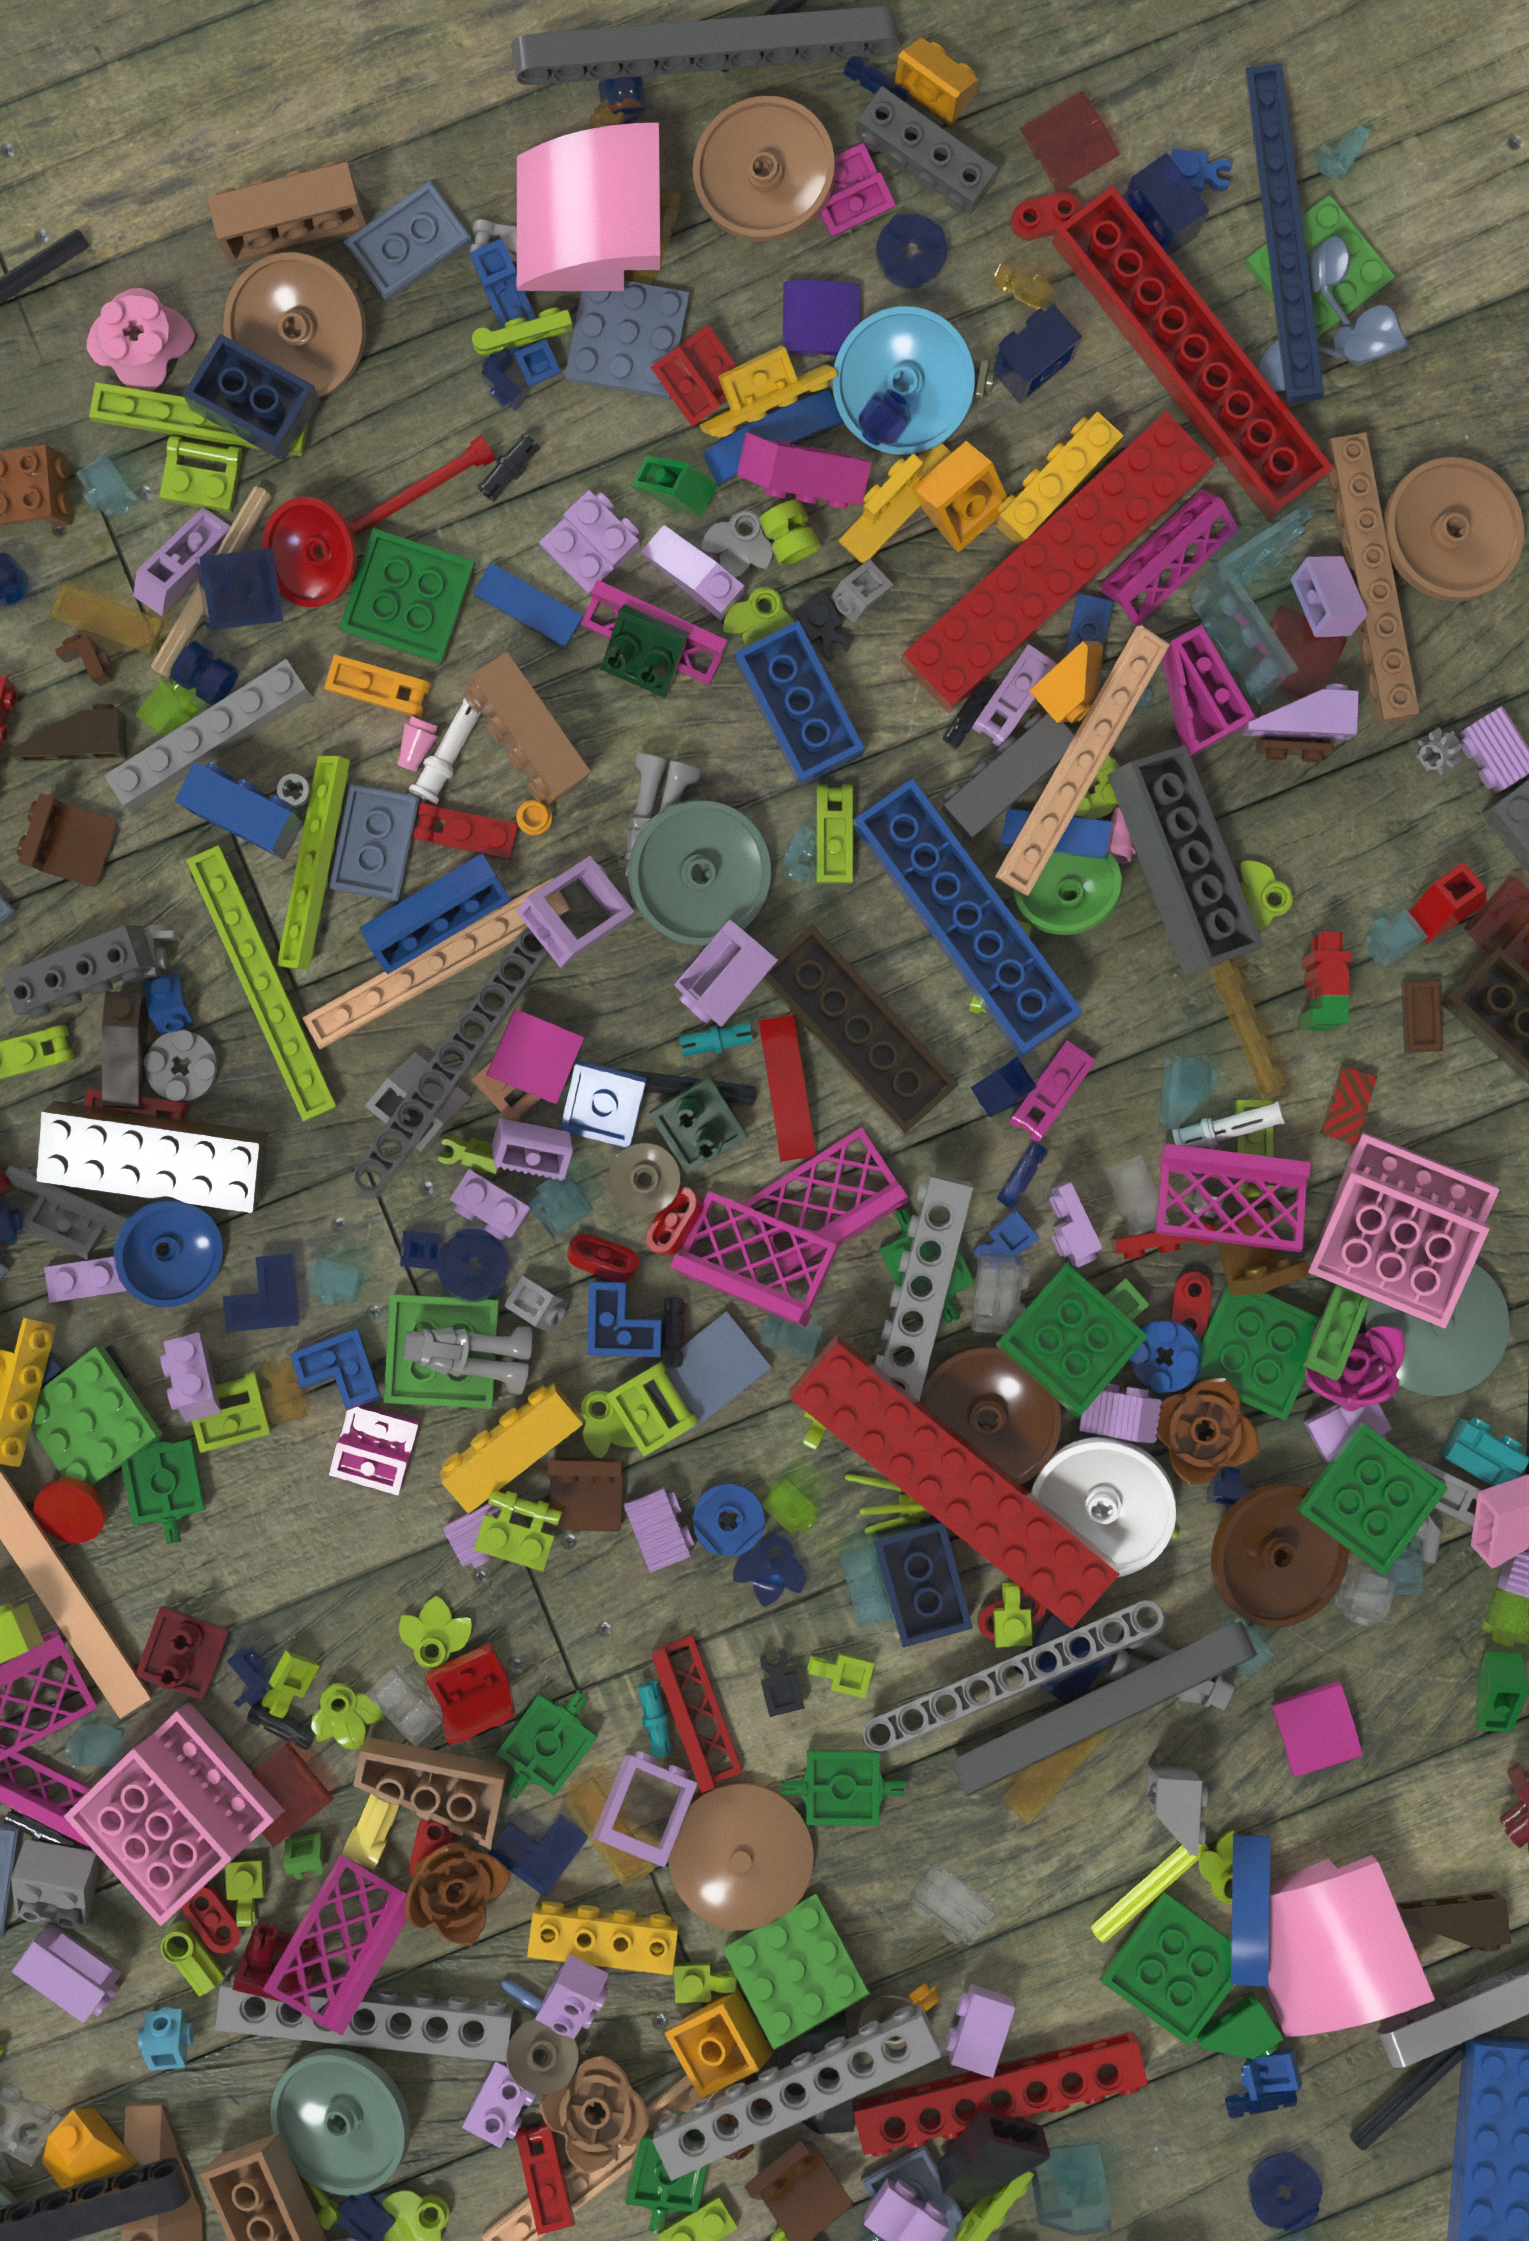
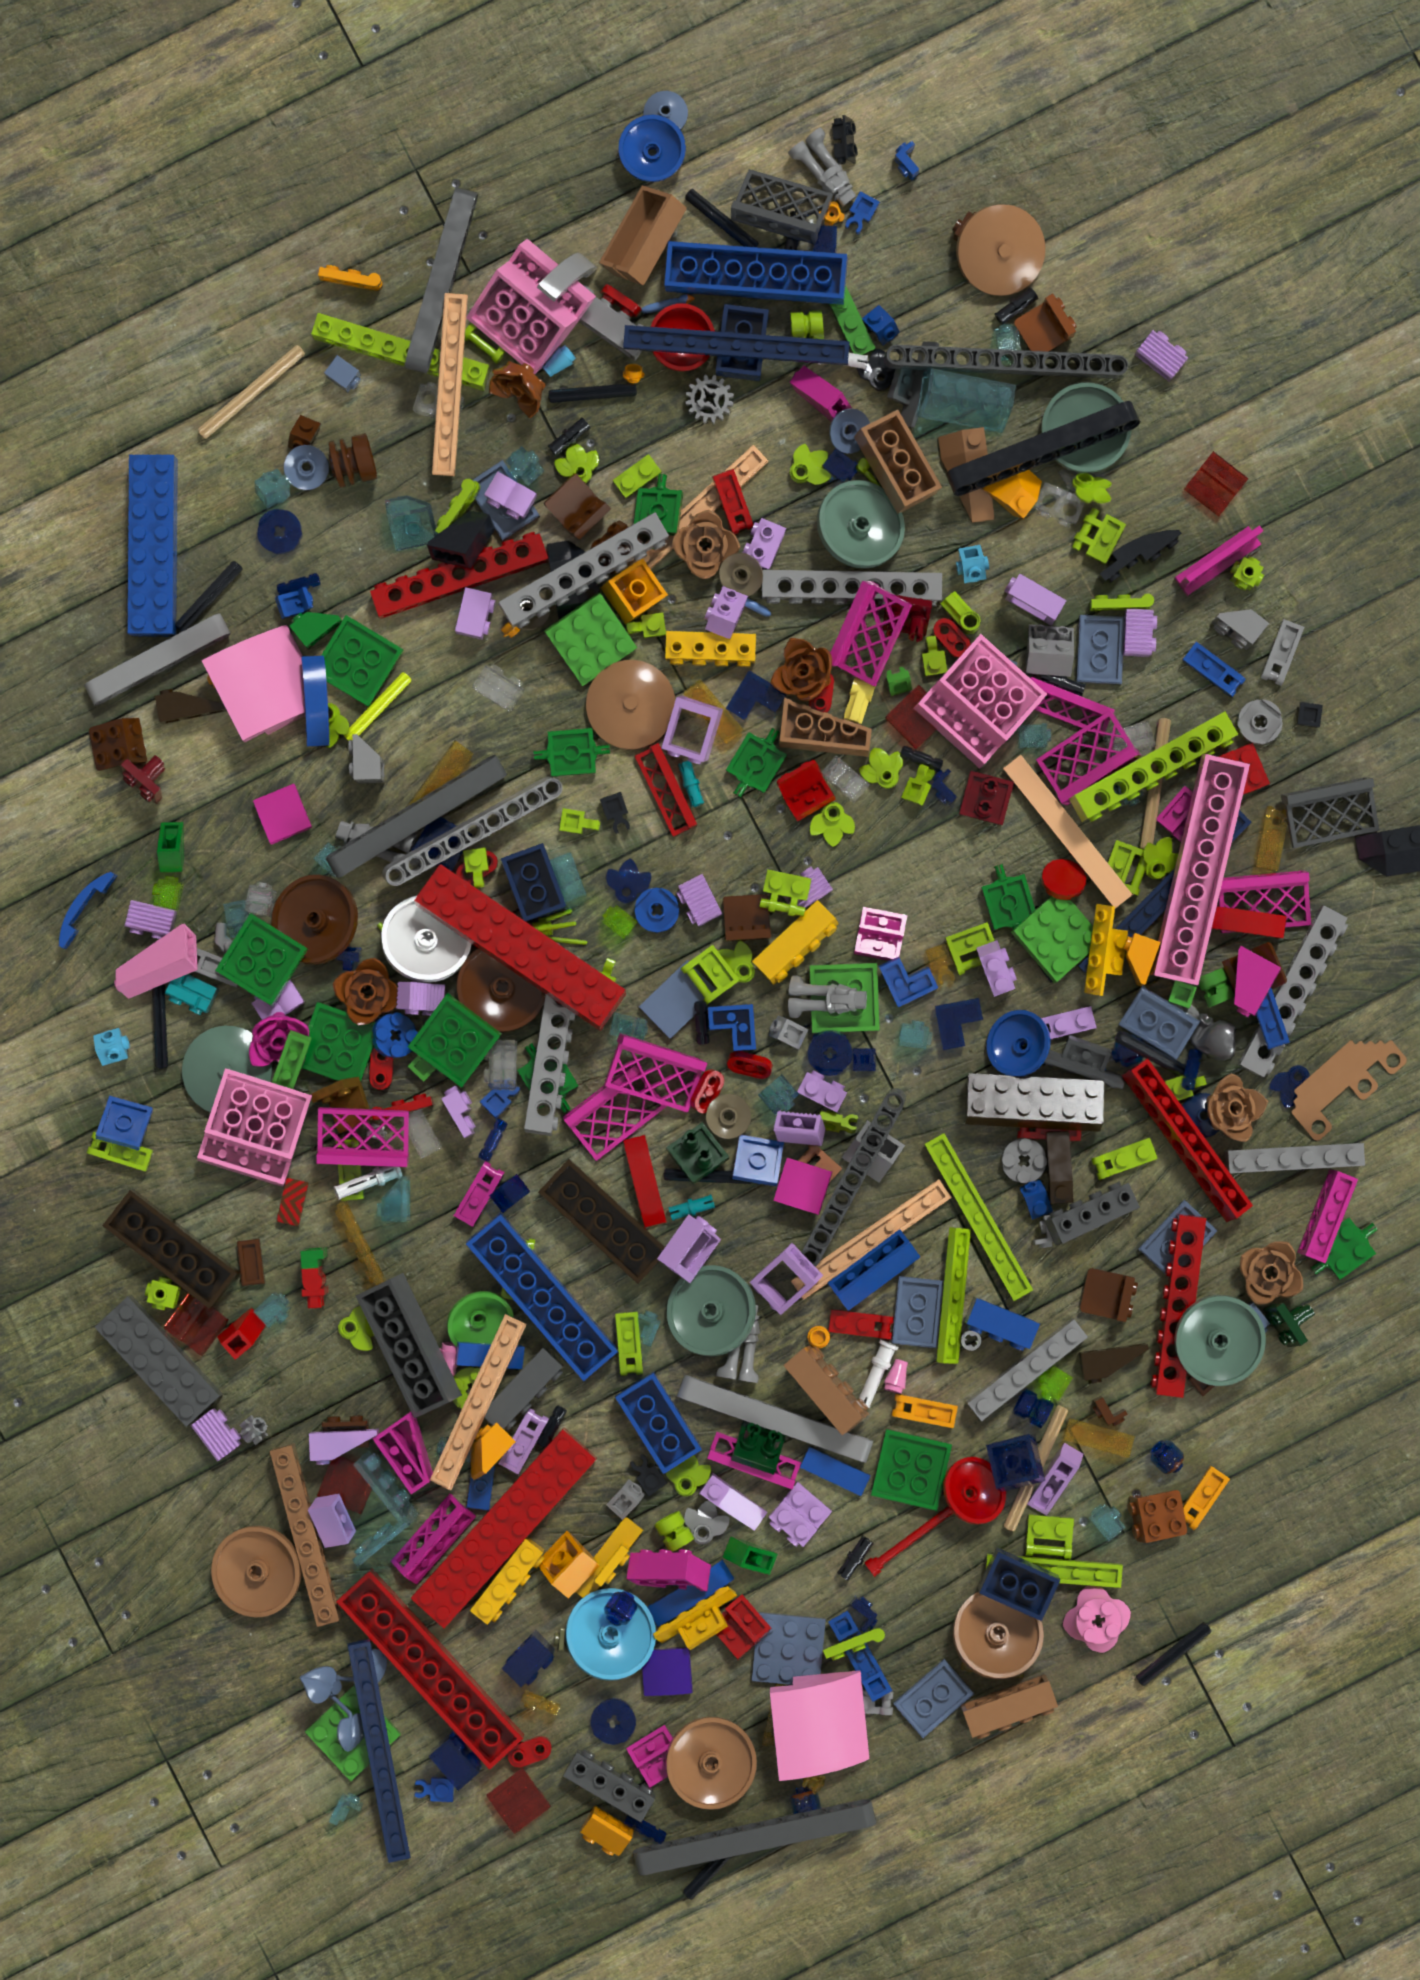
camera: 175 degrees left, 0 degrees up
none -> light grey beam [677,1375,874,1463]

